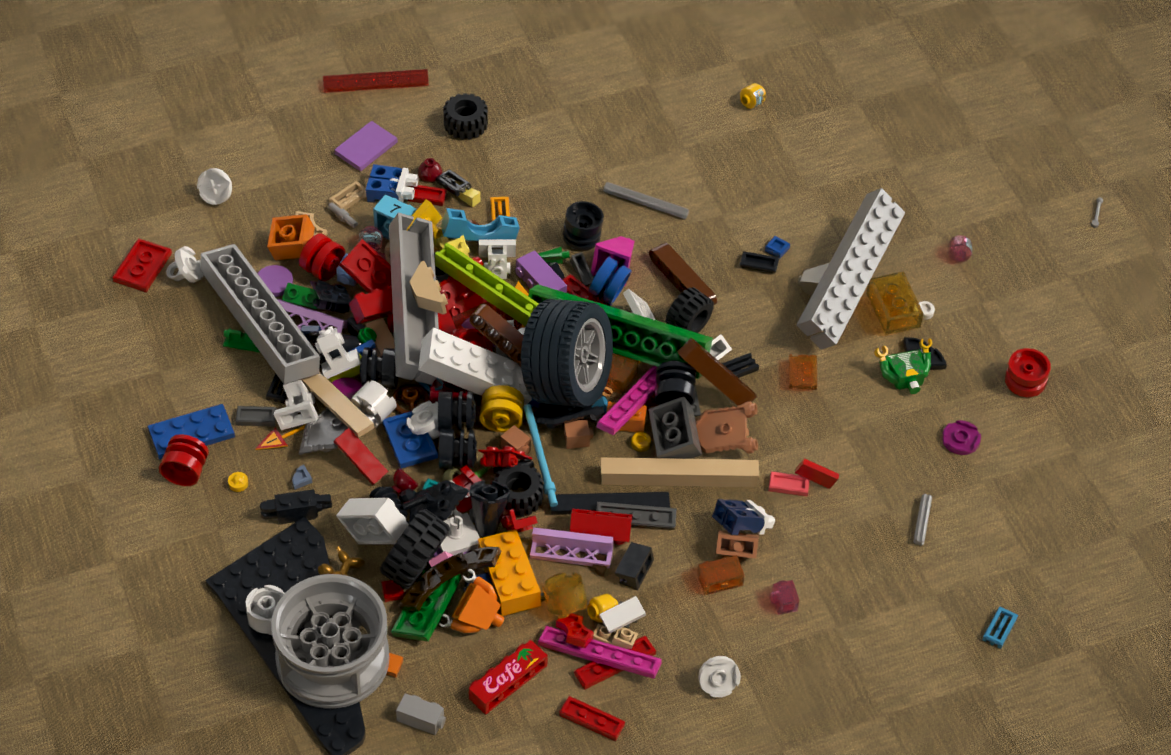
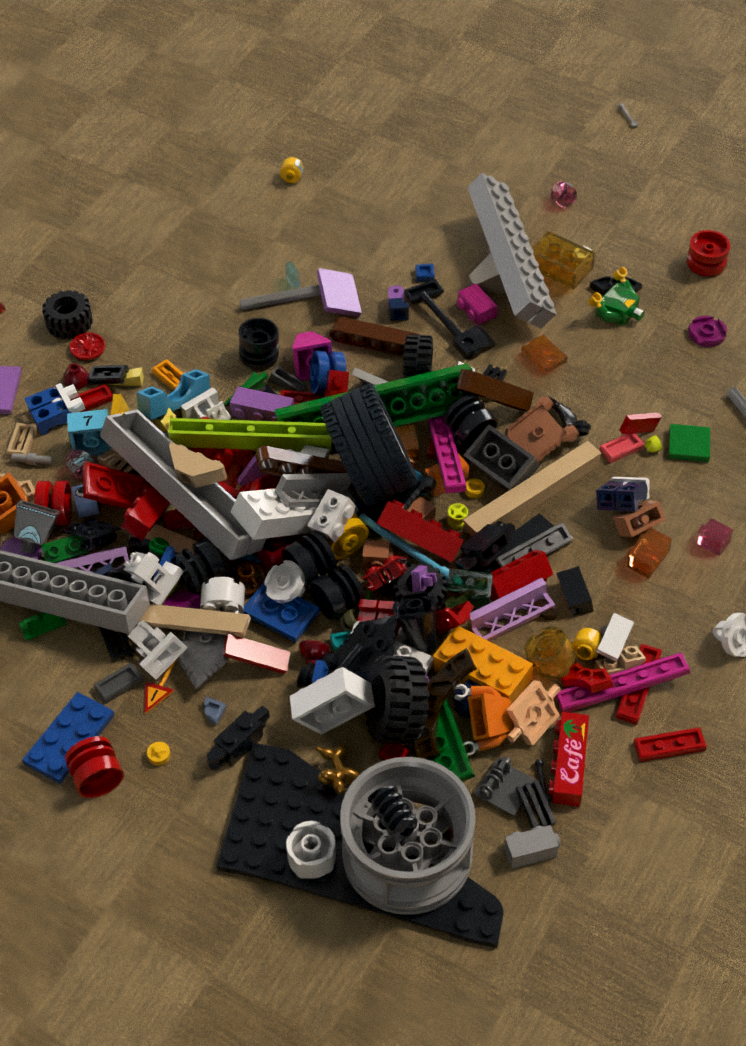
camera: 35 degrees left, 0 degrees up
none -> dark grey torso [14,500,60,553]
none -> red wheel [70,332,105,361]
none -> light grey fence [275,473,356,507]
none -> clear light blue tile [285,262,300,288]
none -> white brick [307,489,356,543]
none -> blue tile [312,660,329,683]
none -> tile [317,268,362,317]
none -> red brick [324,370,349,397]
none -> black piece [368,785,418,842]
none -> red brick [376,499,464,563]
none -> dark blue leg [388,285,409,321]
none -> medium lavender tile [411,565,437,592]
none -> black piece [419,291,496,360]
none -> clear green slope [446,568,493,611]
none -> neon yellow wheel [447,503,468,530]
none -> black hinge [455,521,515,571]
none -> dark pink brick [457,283,498,325]
none -> dark grey hinge [473,756,536,817]
none -> light nougat plate [506,680,561,746]
none -> black tile [515,780,556,828]
none -> black hinge [535,759,551,804]
none -> black plant [548,396,591,436]
none -> neon yellow hinge [645,435,662,453]
none -> green tile [669,424,710,462]

